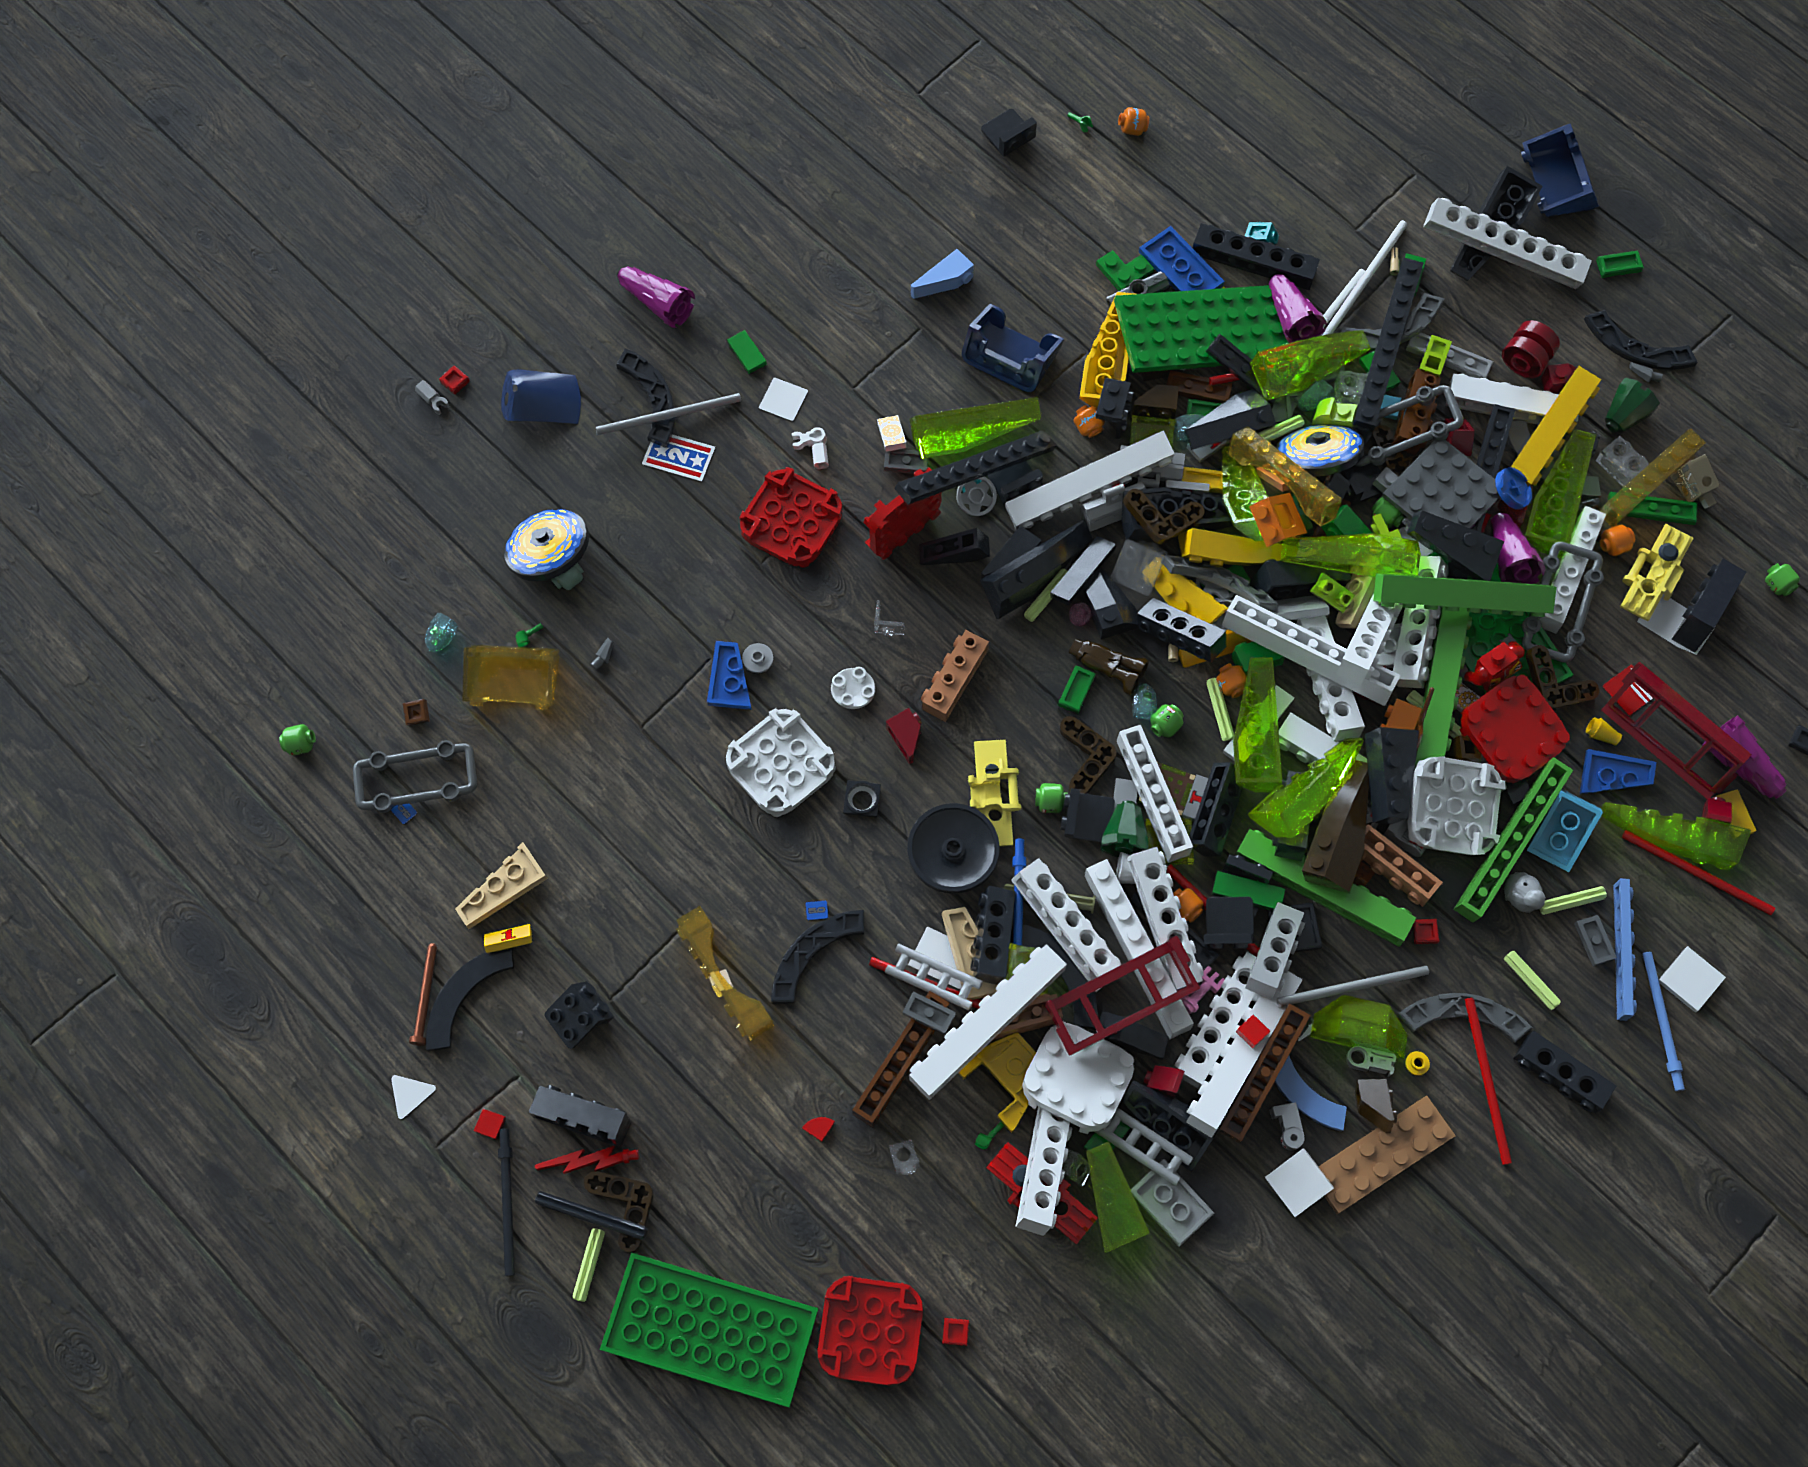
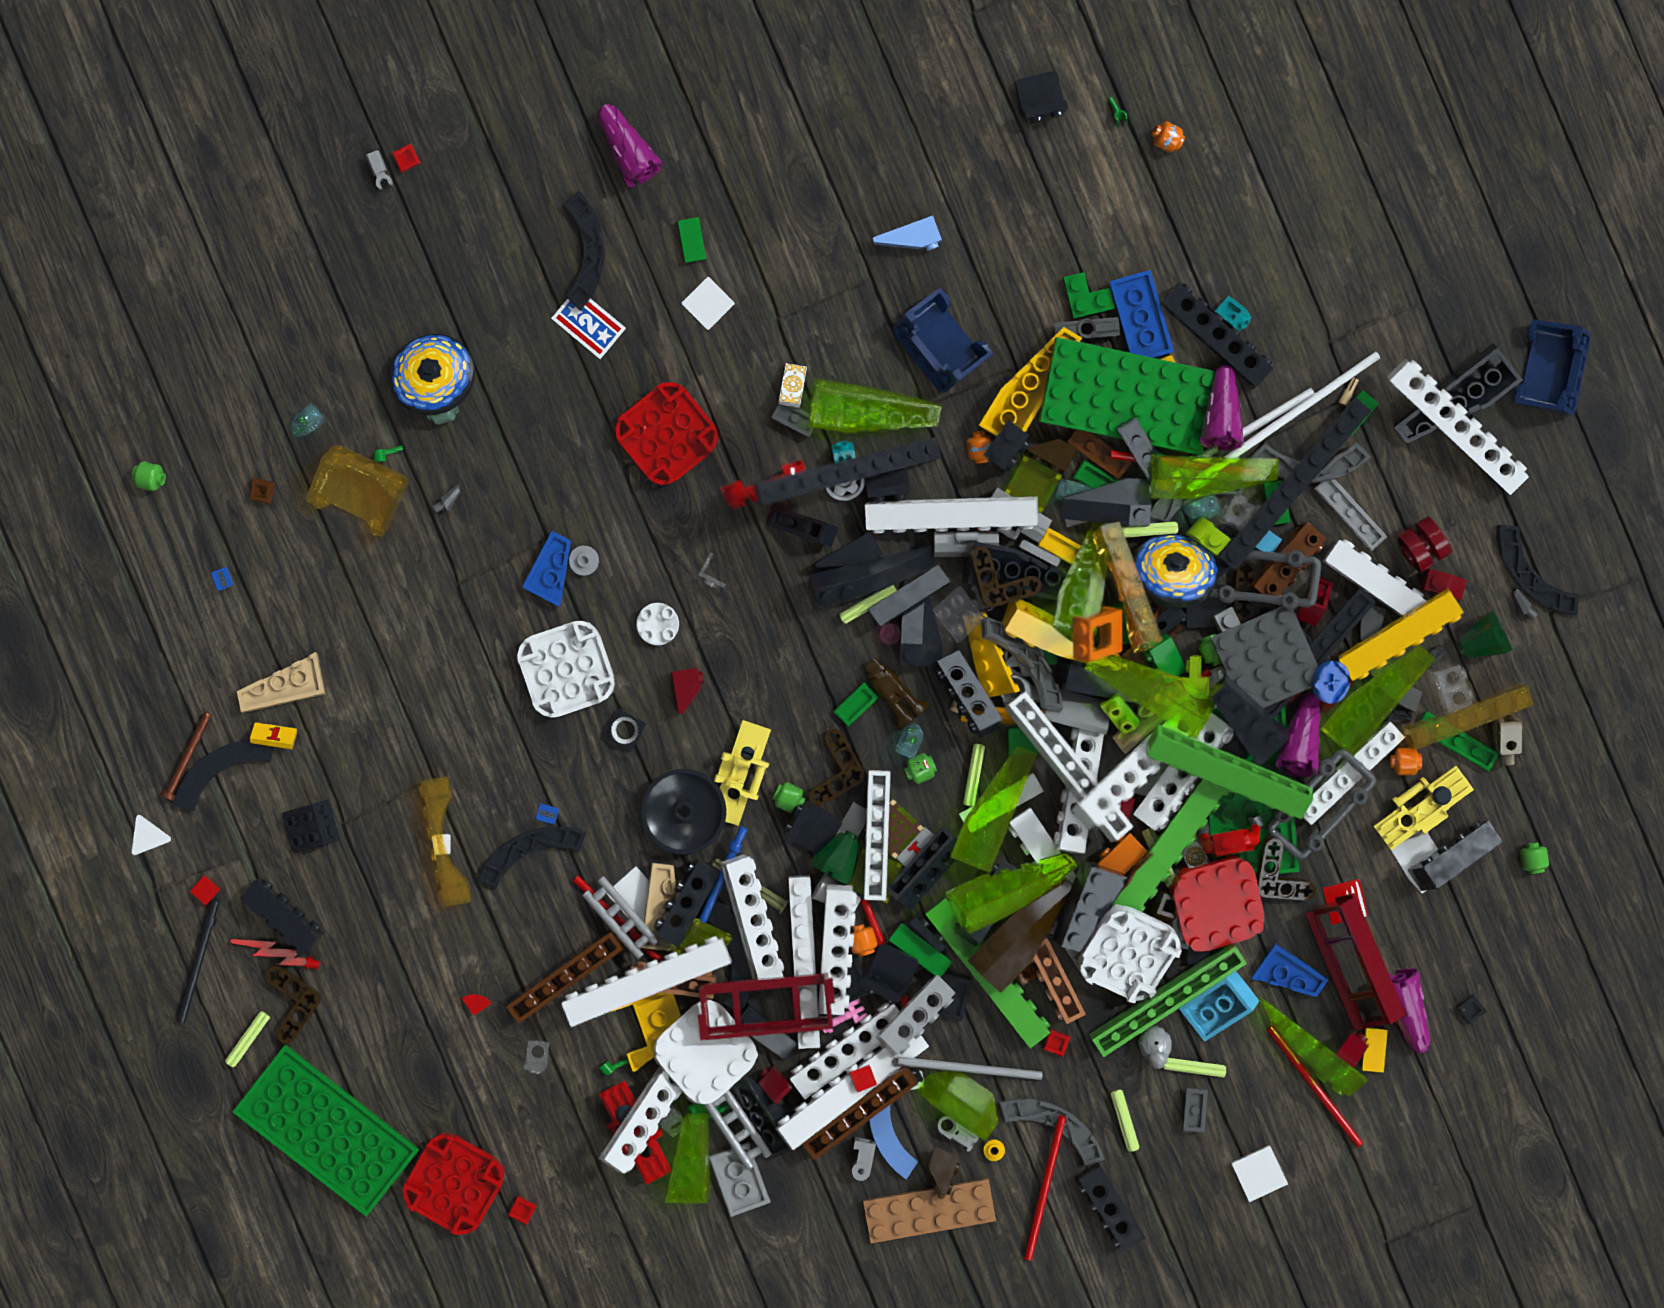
camera: 25 degrees right, 20 degrees up
dark grey bar [353,740,477,813] -> none
dark blue piece [501,369,581,424] -> none
black axle [535,1191,648,1240] -> none
light grey piece [596,393,741,435] -> none
white bar [792,428,829,469] -> none
dark grey plate [903,992,956,1035] -> none
nougat brick [921,630,989,722] -> none
orange head [1216,664,1249,698] -> none
white tile [1265,1148,1334,1217] -> none
lime brick [1419,335,1452,377] -> none
yellow cone [1585,717,1622,746] -> none
green tile [1596,250,1644,278] -> none
medium blue plate [1613,878,1637,1021] -> none
medium blue bar [1642,952,1685,1092] -> none

